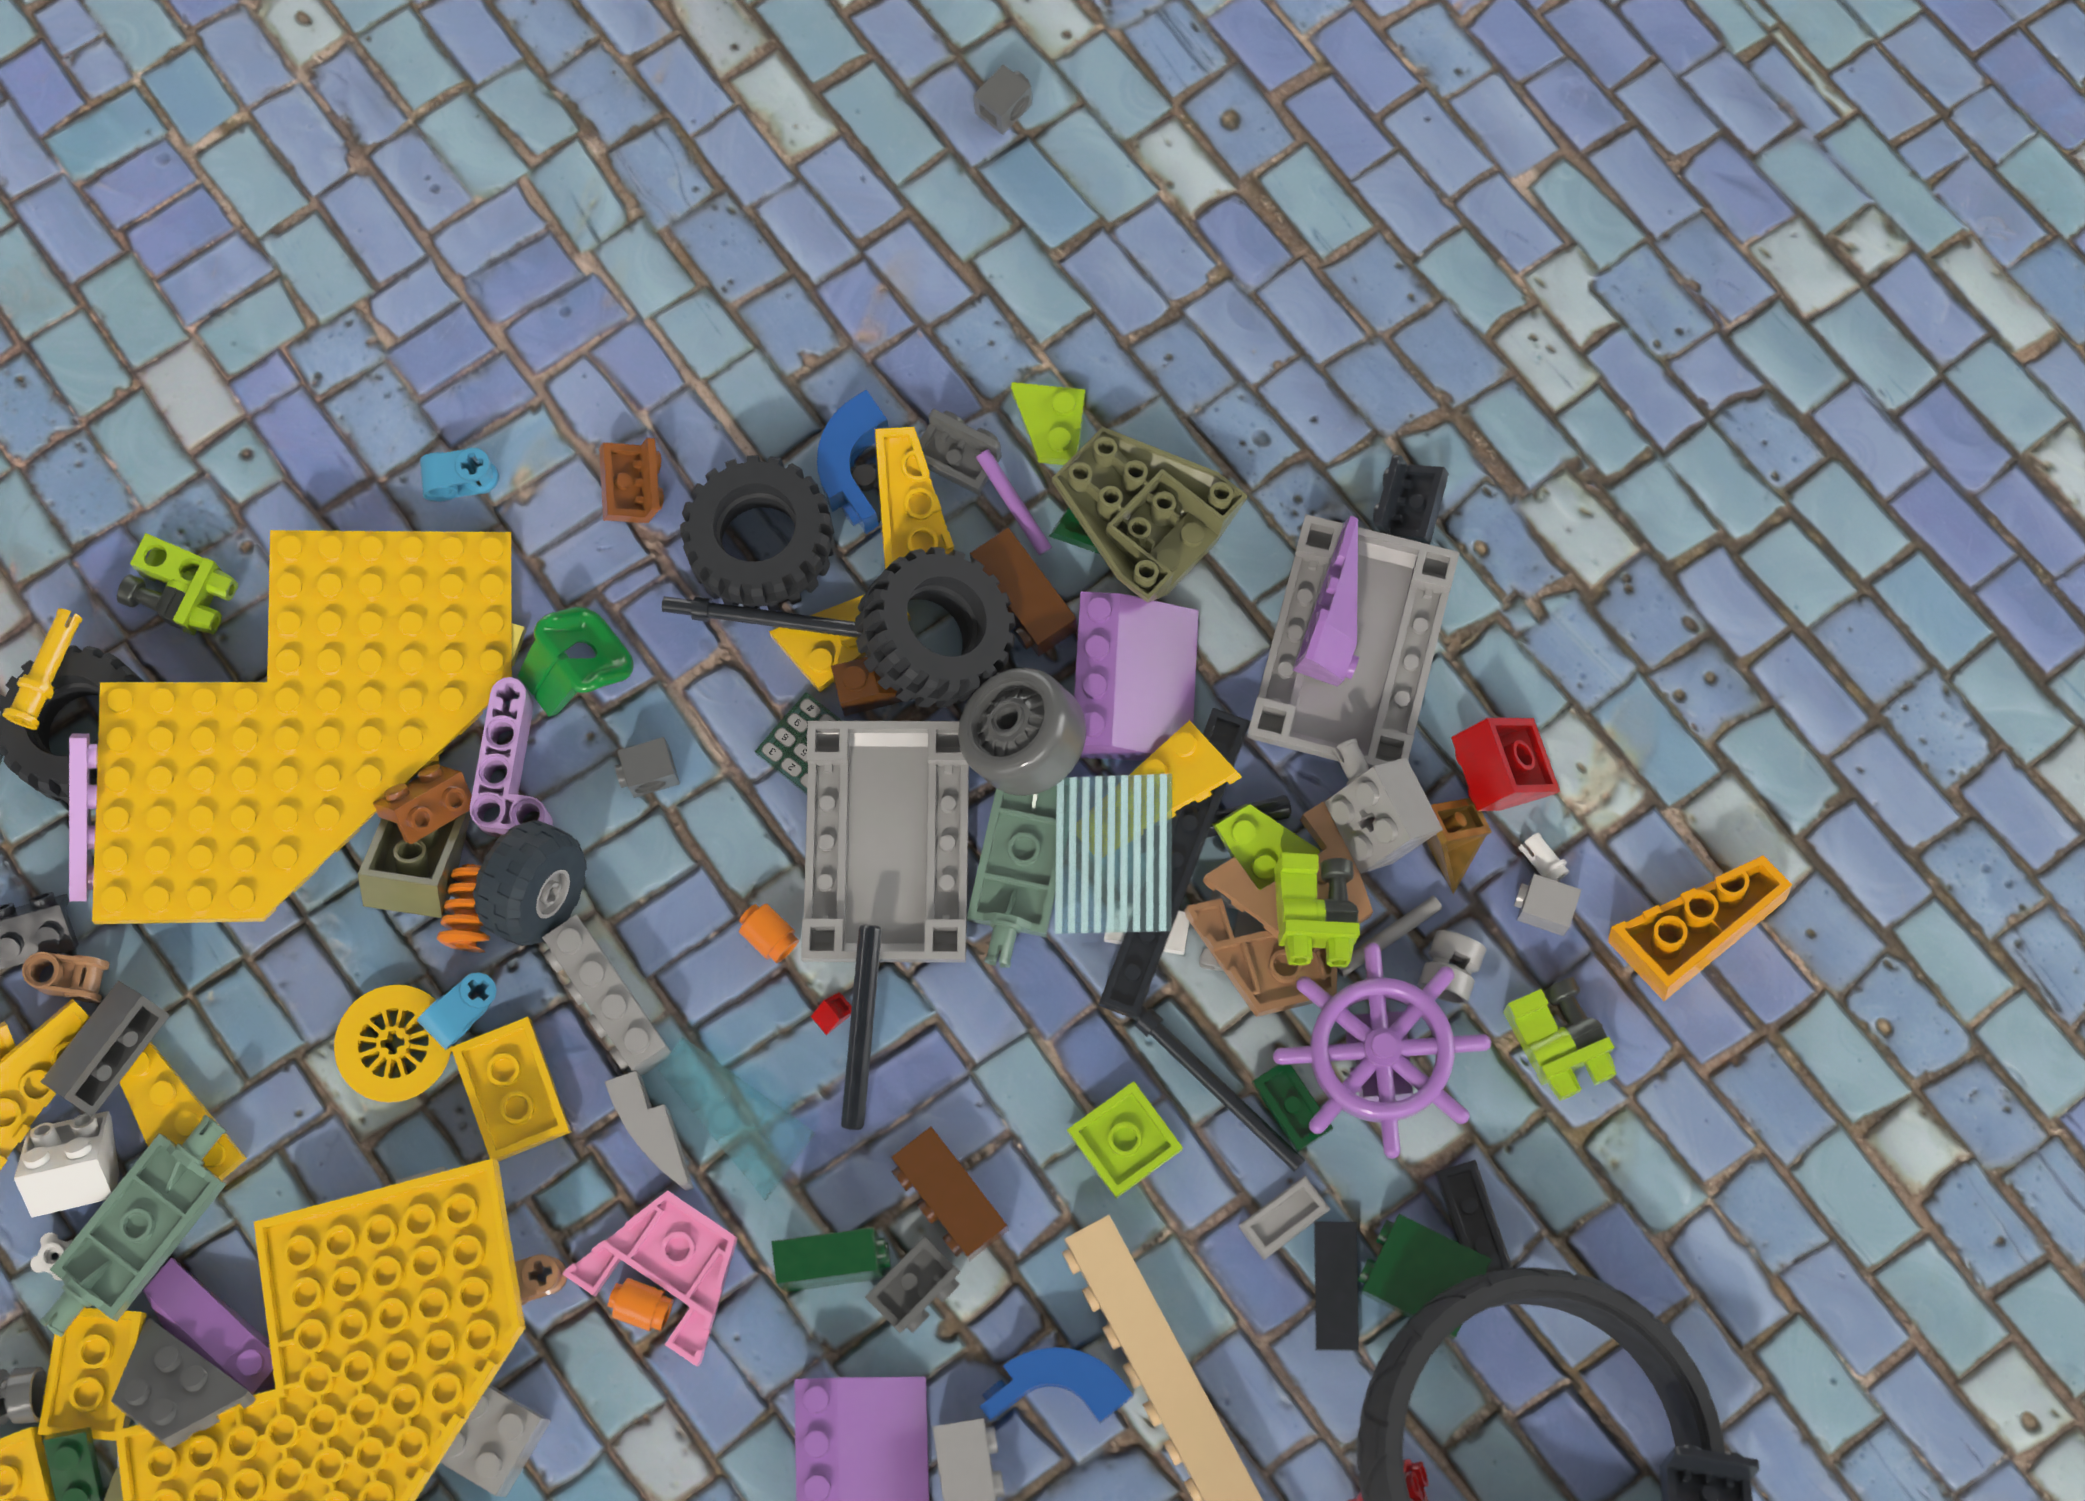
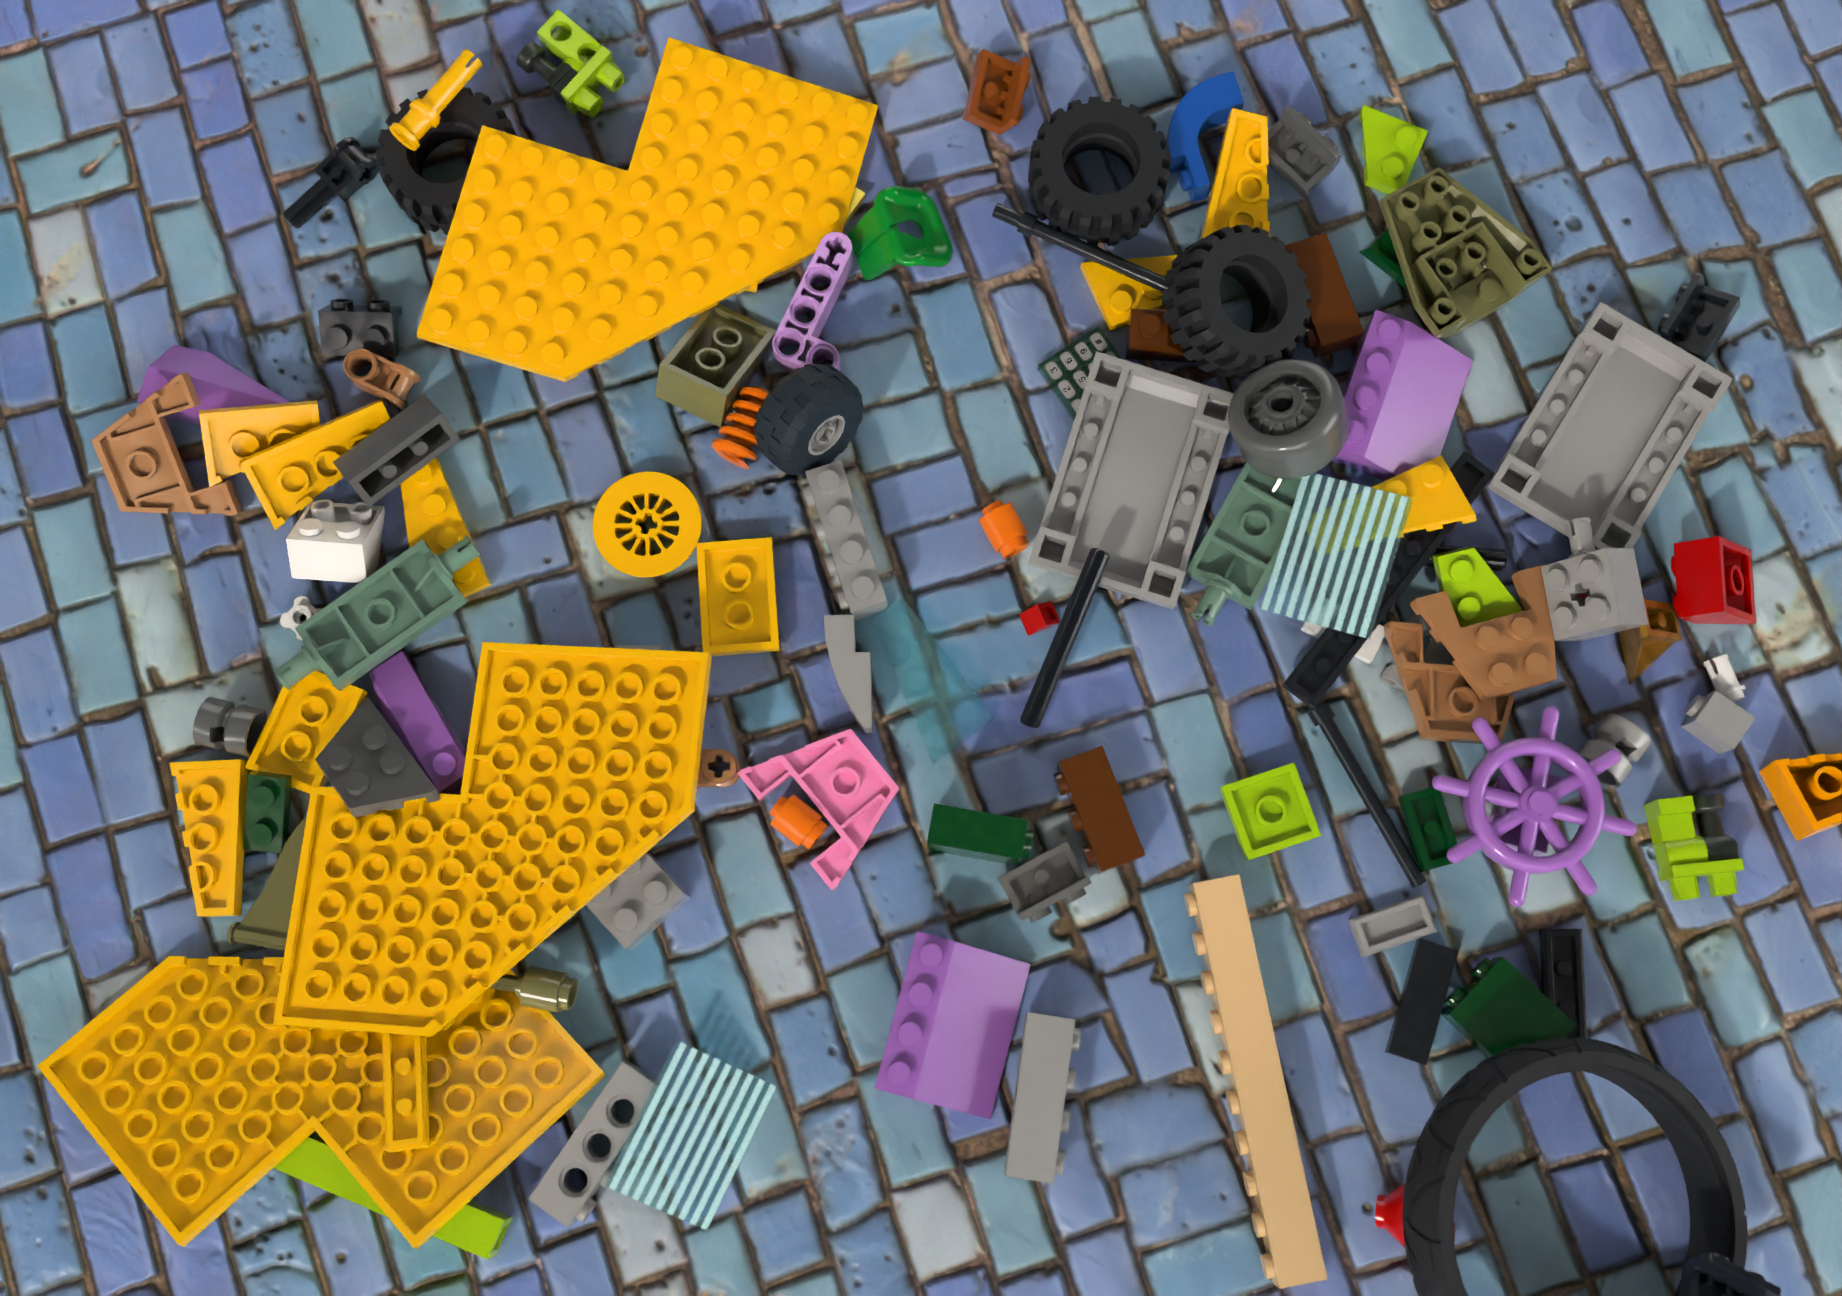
camera: 15 degrees right, 5 degrees up
lavender wing [69,733,98,901] -> none
dark orange bracket [373,764,472,844] -> none
dark azure piece [417,972,497,1050] -> none
dark azure piece [420,448,499,502] -> none
dark grey brick [615,737,680,798] -> none
dark grey piece [850,462,879,491] -> none
medium lavender bar [976,449,1052,556] -> none
blue arch [979,1347,1133,1424] -> none
lime hips [1274,852,1360,968] -> none
medium lavender wedge [1292,516,1359,687] -> none
light grey bar [1337,895,1442,977] -> none

